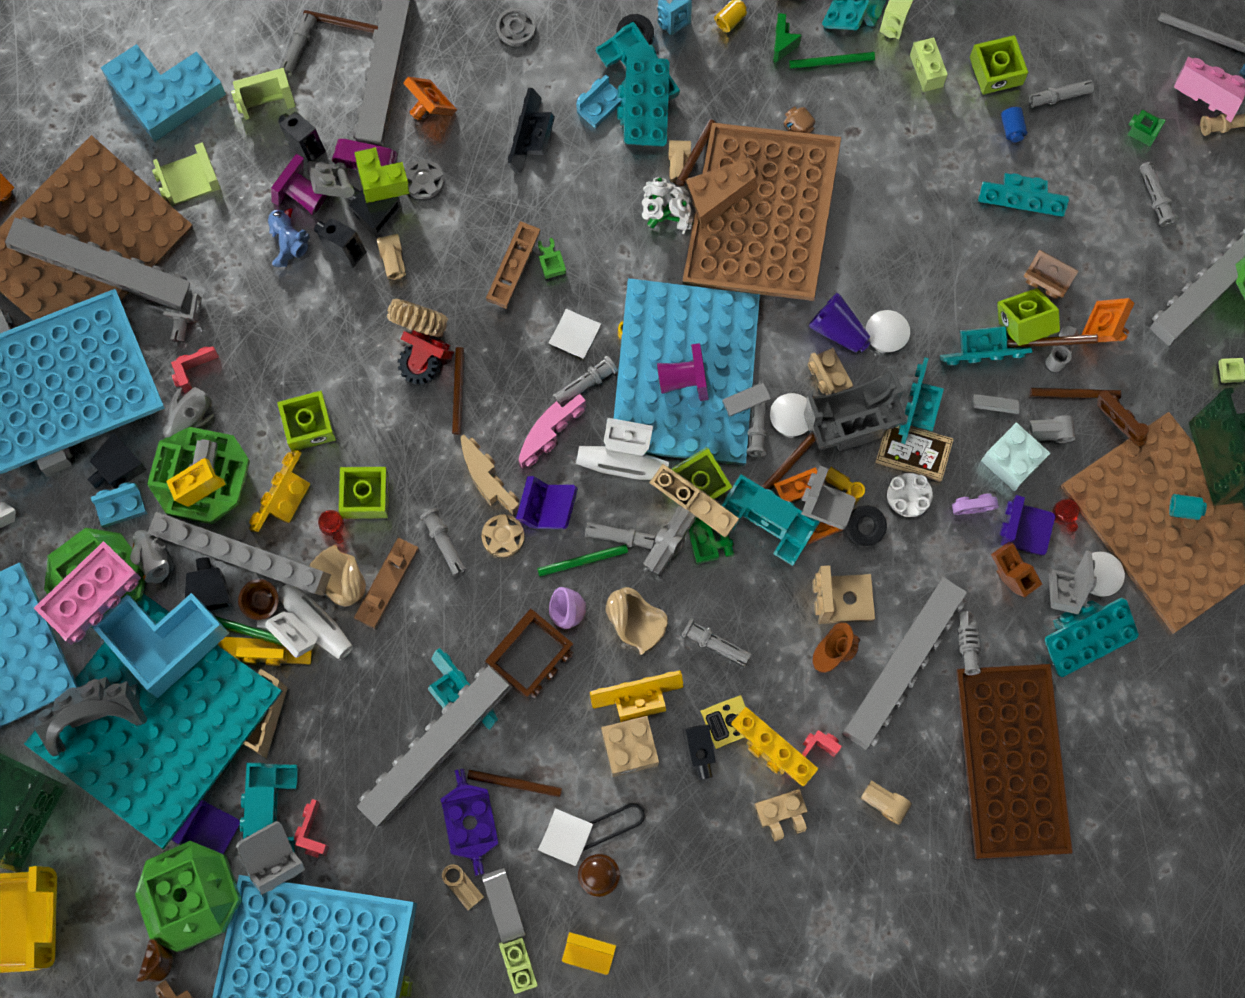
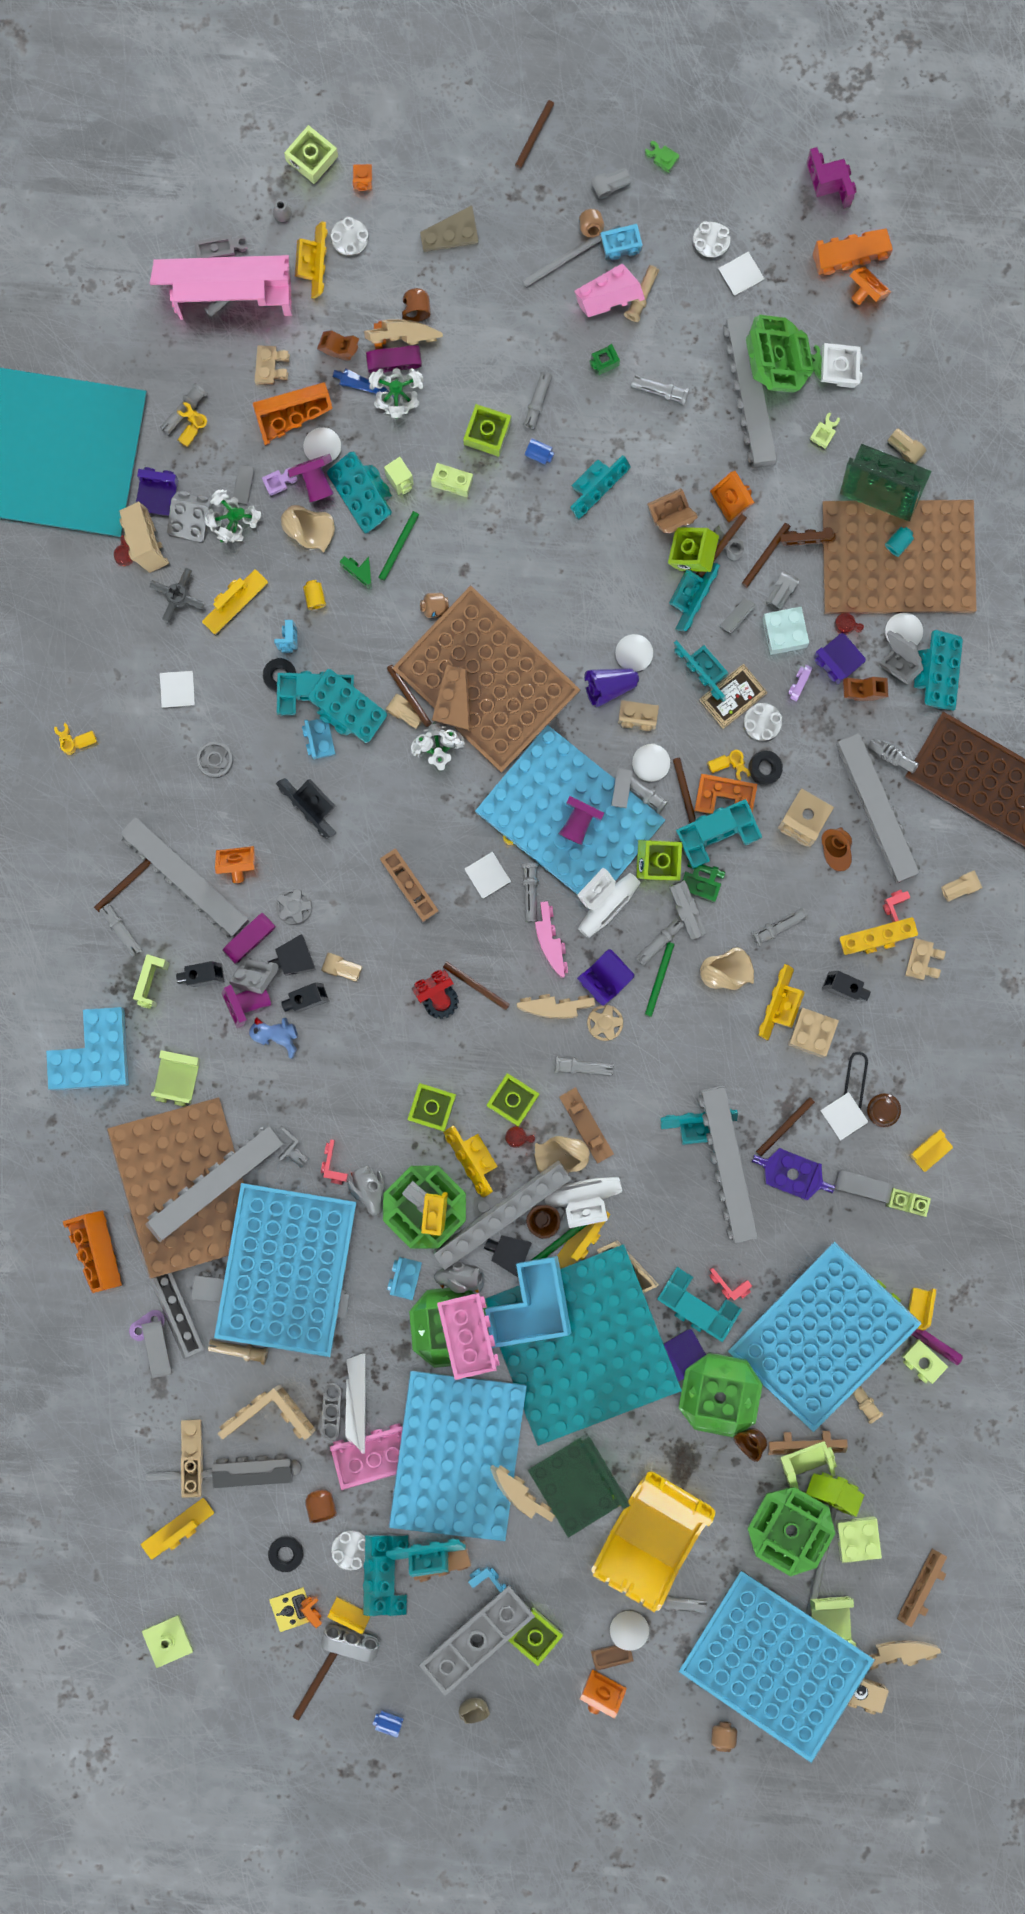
camera: 55 degrees left, 10 degrees up
dark grey piece [34,677,147,756] -> none
black torso [87,433,147,489] -> none
light grey bracket [236,821,305,895] -> none
lime brick [354,148,409,203] -> none
tan gear [387,299,448,337] -> none
tan piece [442,864,484,911] -> none
reddish brown window [485,608,574,701] -> none
bright green plate [538,238,566,279] -> none
lavender hat [549,587,586,629] -> none
tan slope [649,464,740,538] -> none
sticker [701,695,746,749] -> none
light grey bracket [801,466,856,530] -> none
dark grey piece [804,368,907,451] -> none

